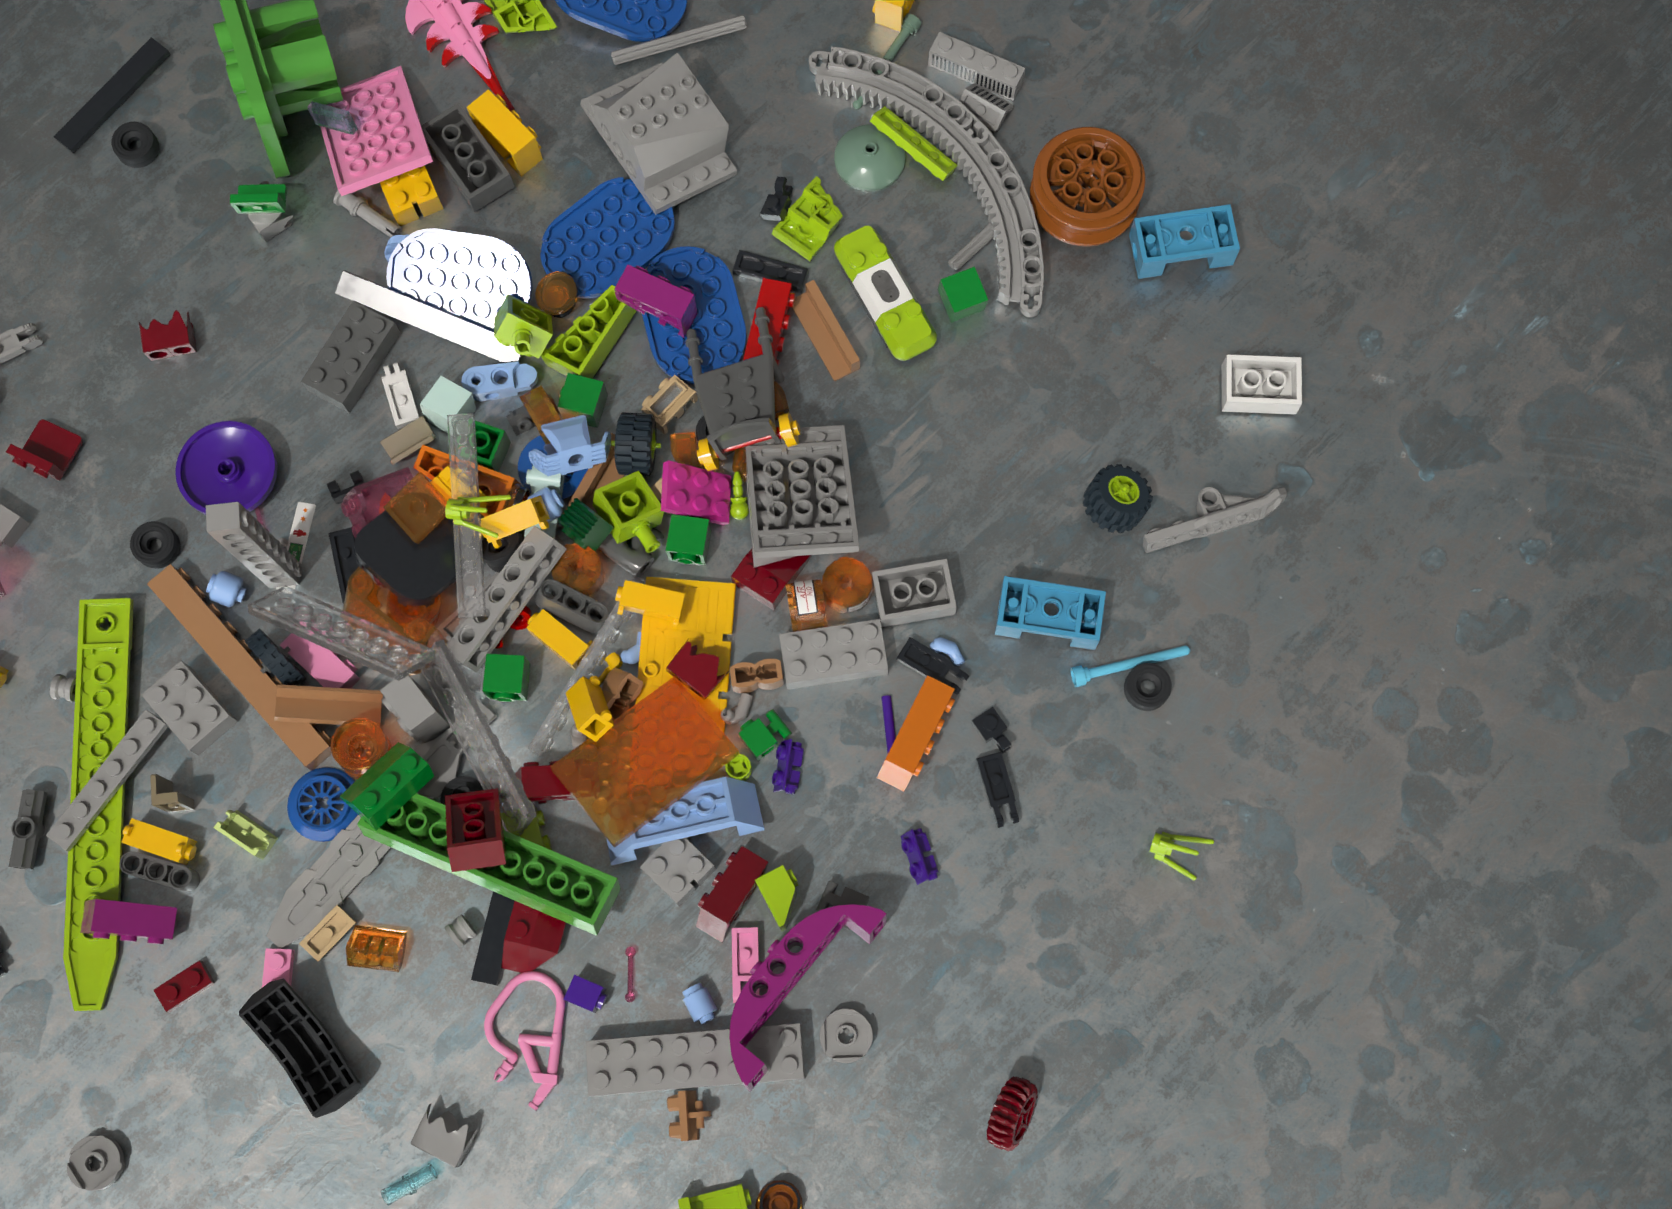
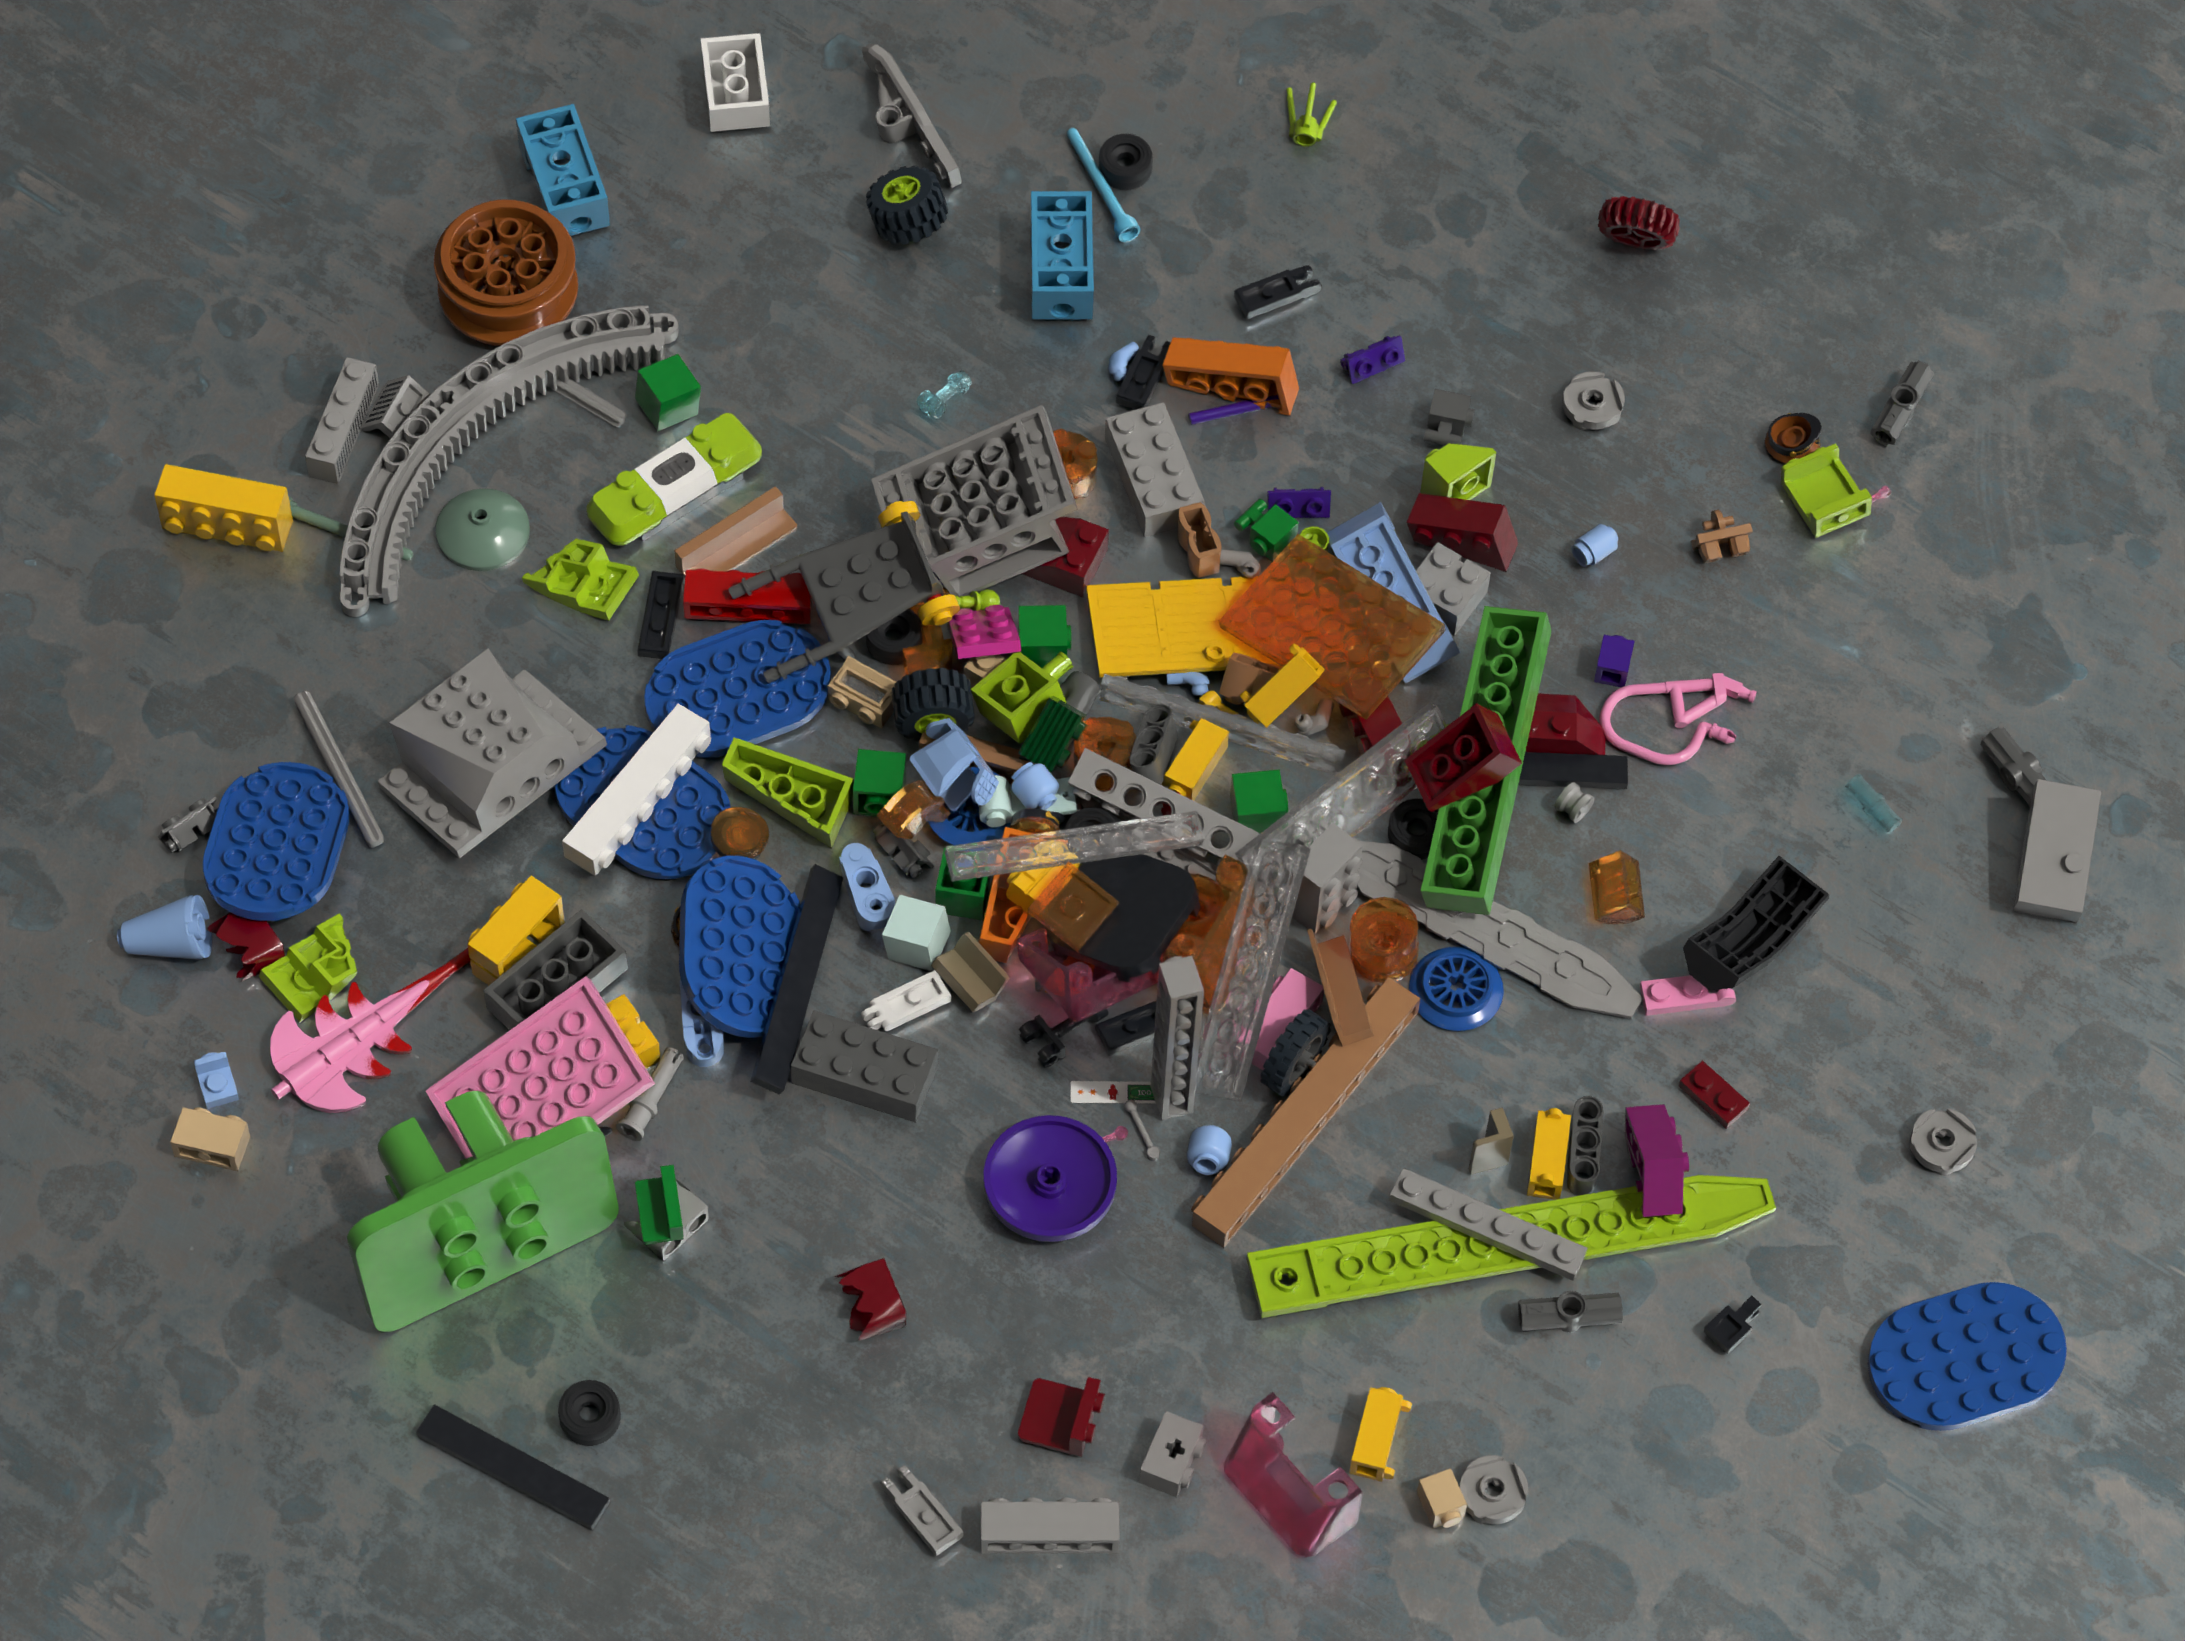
camera: 105 degrees left, 15 degrees down
light grey wheel [50,674,76,702] -> none
black tyre [130,521,180,569] -> none
light grey brick [141,661,238,756] -> none
yellowish green hinge [213,810,278,860] -> none
tan plate [299,904,357,962] -> none
clear light blue tile [307,101,358,135] -> none
green slope [340,742,434,831] -> none
light grey piece [410,1104,478,1168] -> none
lime plant [445,495,511,538] -> none
yellow brick [479,495,550,548] -> none
lime brick [494,294,553,359] -> none
light grey brick [586,1023,805,1096] -> none
magenta wedge [614,265,697,338] -> none
yellow brick [615,580,685,628] -> none
clear pink hinge [625,947,636,1003] -> none
dark red piece [666,638,730,700] -> none
magenta slope [729,904,887,1092] -> none
bright pink plate [732,927,760,1003] -> none
black plate [760,176,793,221] -> none
clear orange brick [786,579,828,632] -> none
lime plate [870,106,957,181] -> none
light grey brick [872,559,956,628] -> none
black plate [971,707,1011,754] -> none
none -> white brick [562,703,711,876]
none -> clear light blue bar [917,370,972,419]

